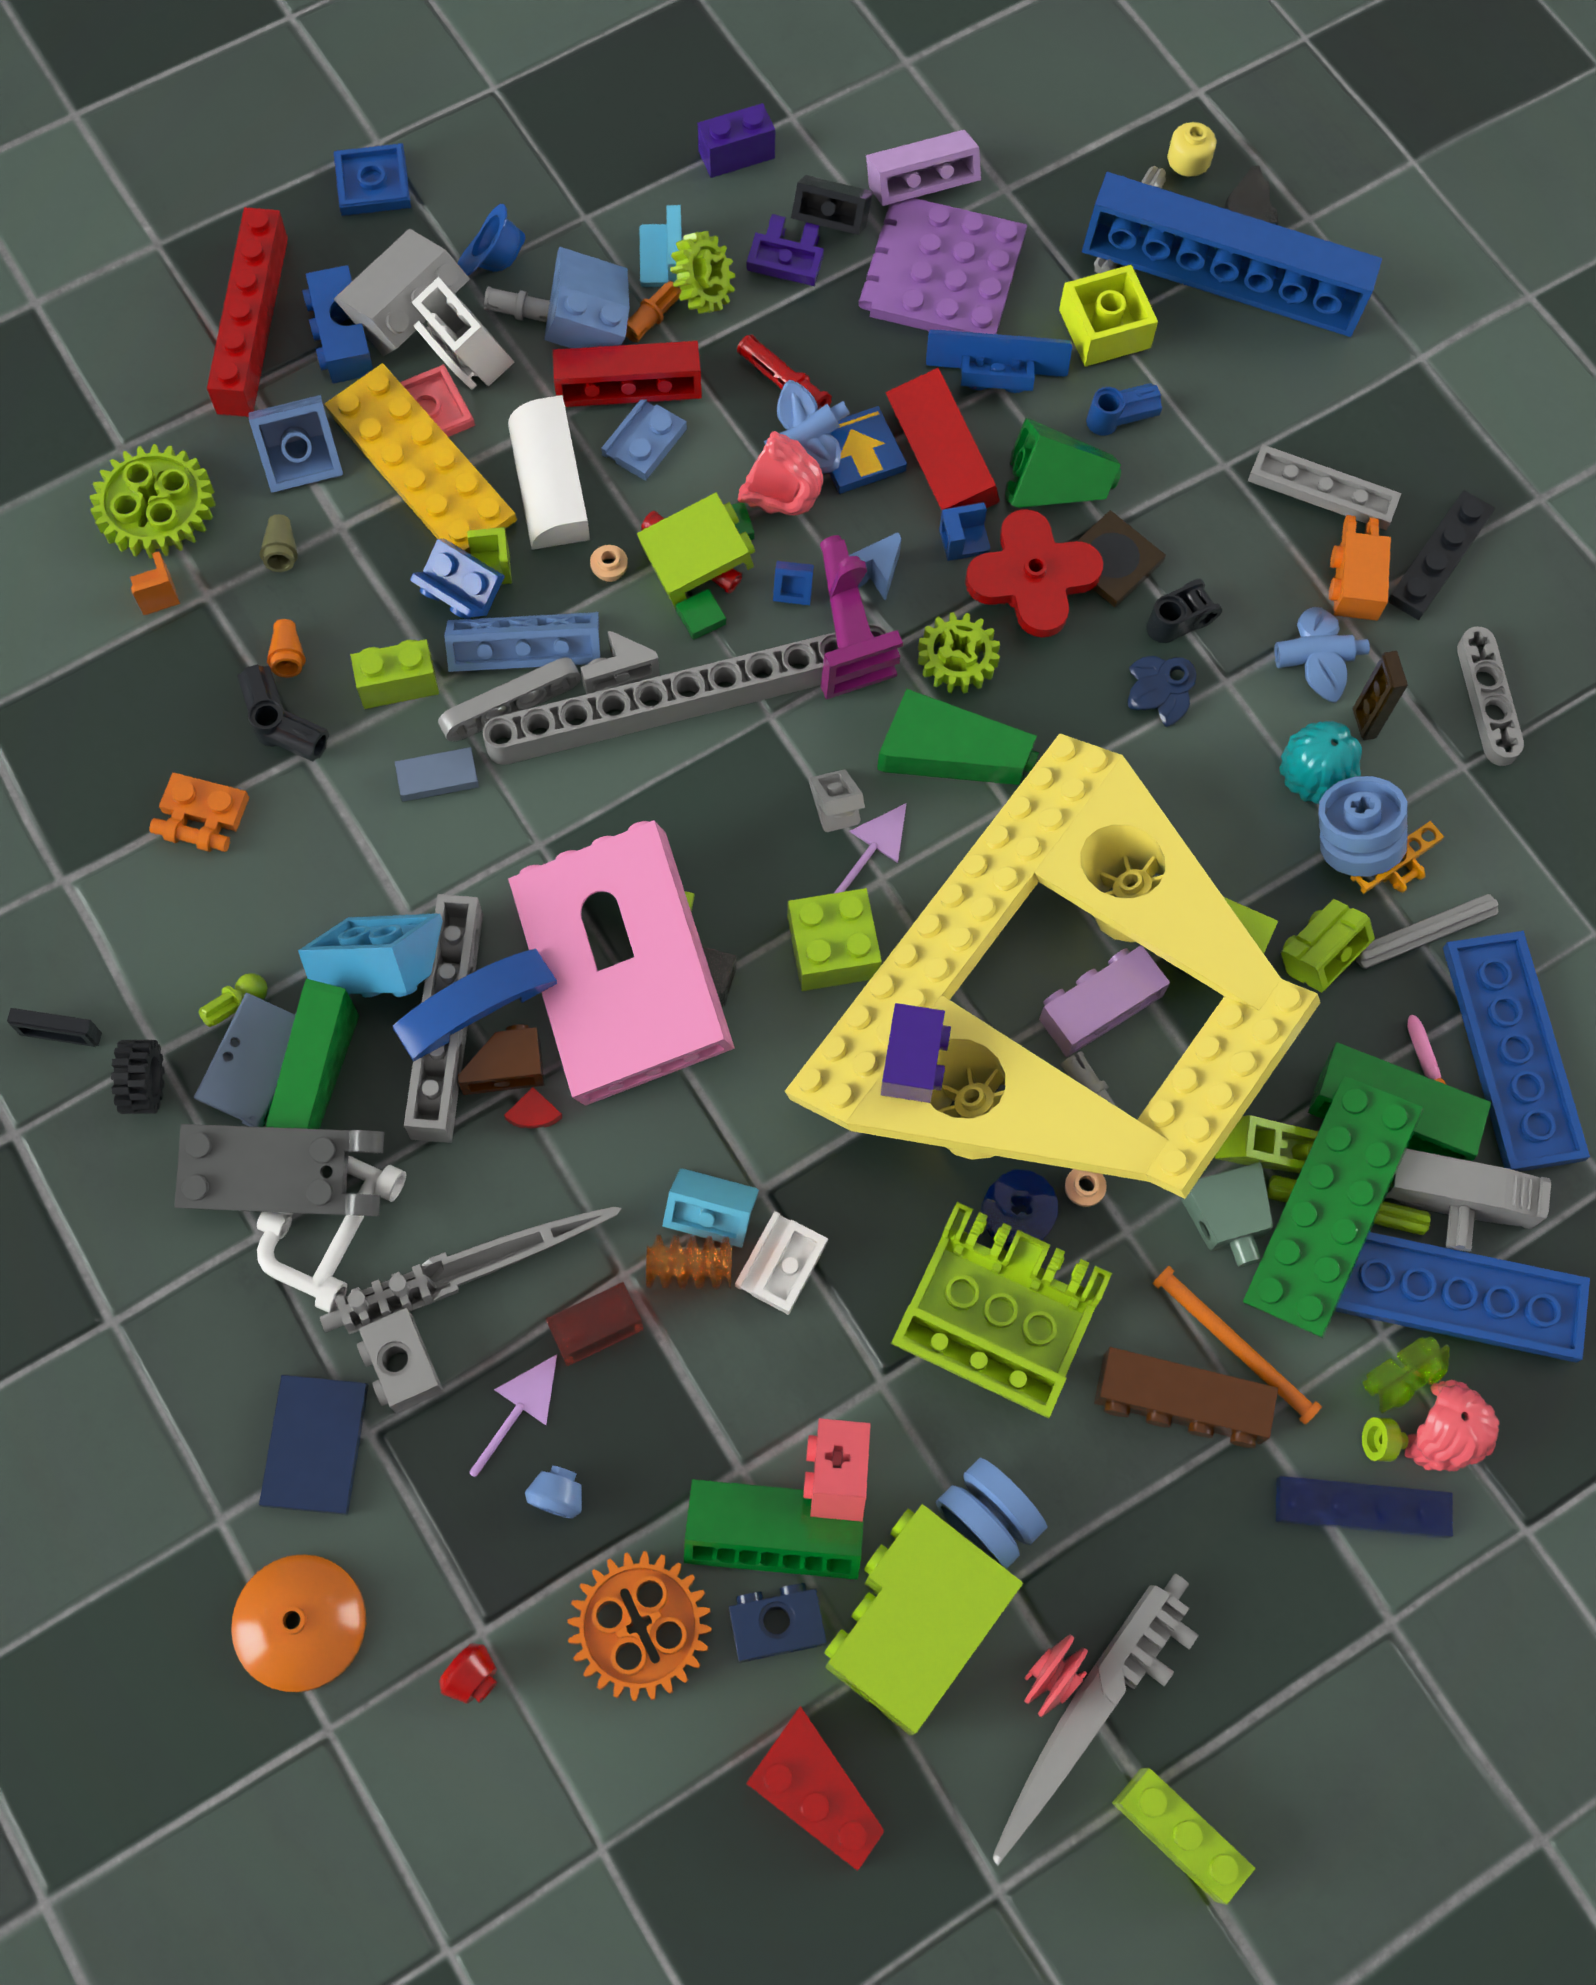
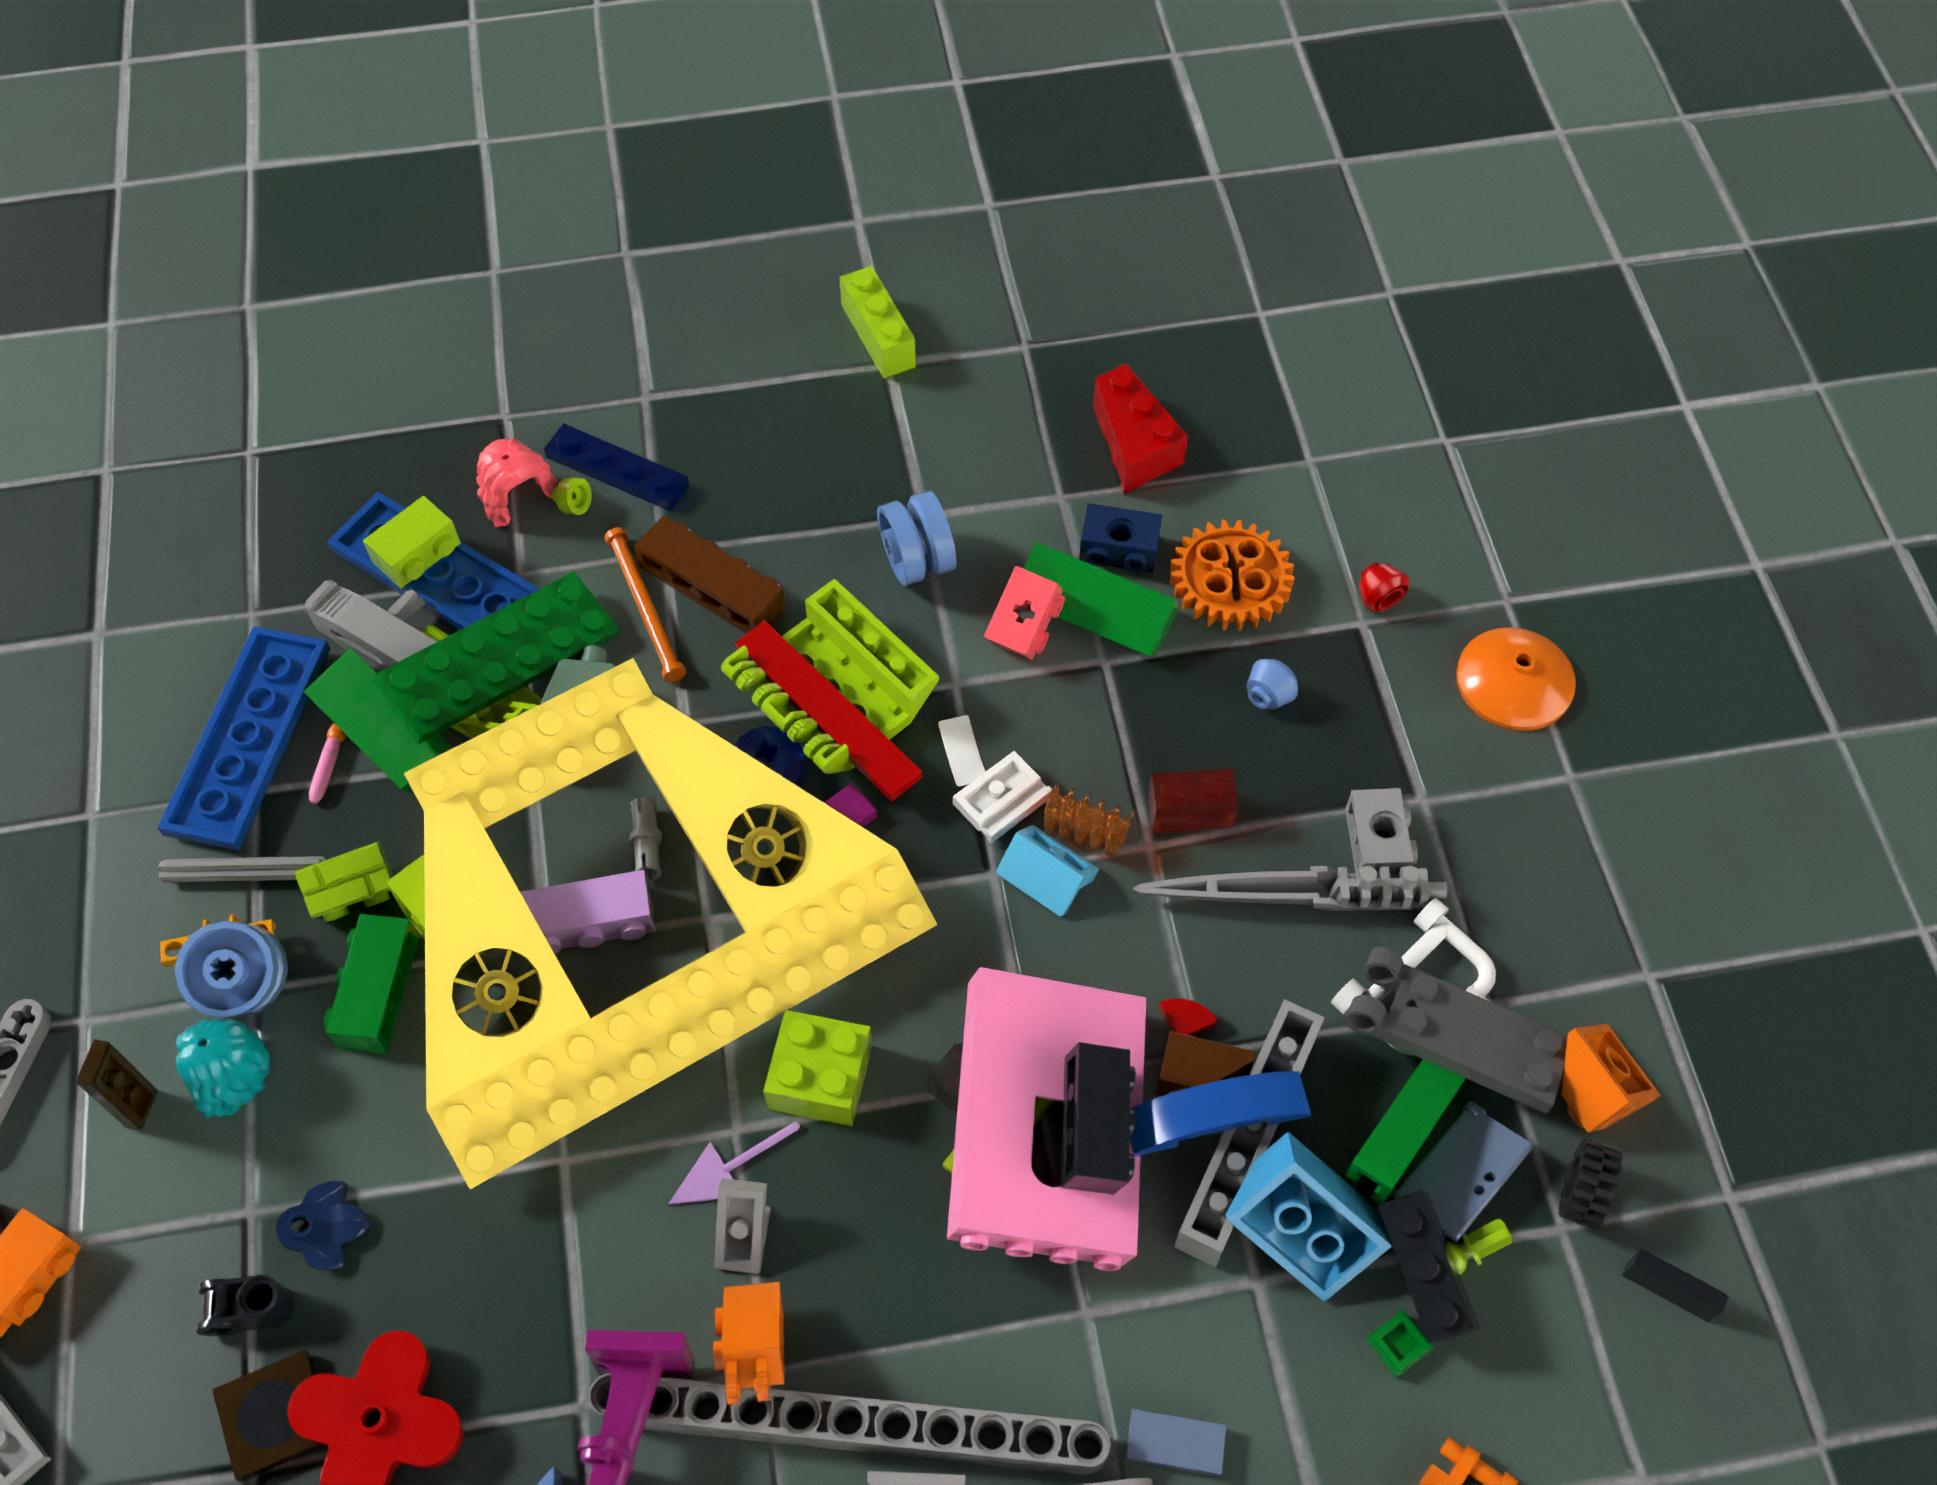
camera: 155 degrees left, 10 degrees down
dark blue tile [259,1375,369,1515] -> none
lavender piece [470,1355,557,1477] -> none
lime piece [824,1504,1023,1736] -> none
green slope [877,689,1039,785] -> none
dark purple brick [881,1003,951,1103] -> none
lime gear [918,612,1000,693] -> none
light grey piece [993,1574,1199,1866] -> none
coral piece [1024,1634,1088,1718] -> none
medium blue plant [1275,607,1370,703] -> none
clear neon green hinge [1363,1336,1450,1414] -> none
none -> green brick [324,914,420,1054]
none -> lime brick [362,495,461,589]
none -> orange hinge [713,1282,784,1405]
none -> red tile [735,620,922,802]
none -> magenta tile [823,783,877,827]
none -> white sticker [938,715,985,787]
none -> black brick [1061,1042,1136,1195]
none -> green tile [1365,1309,1434,1379]
none -> black brick [1377,1190,1481,1344]
none -> orange slope [1561,1024,1661,1133]

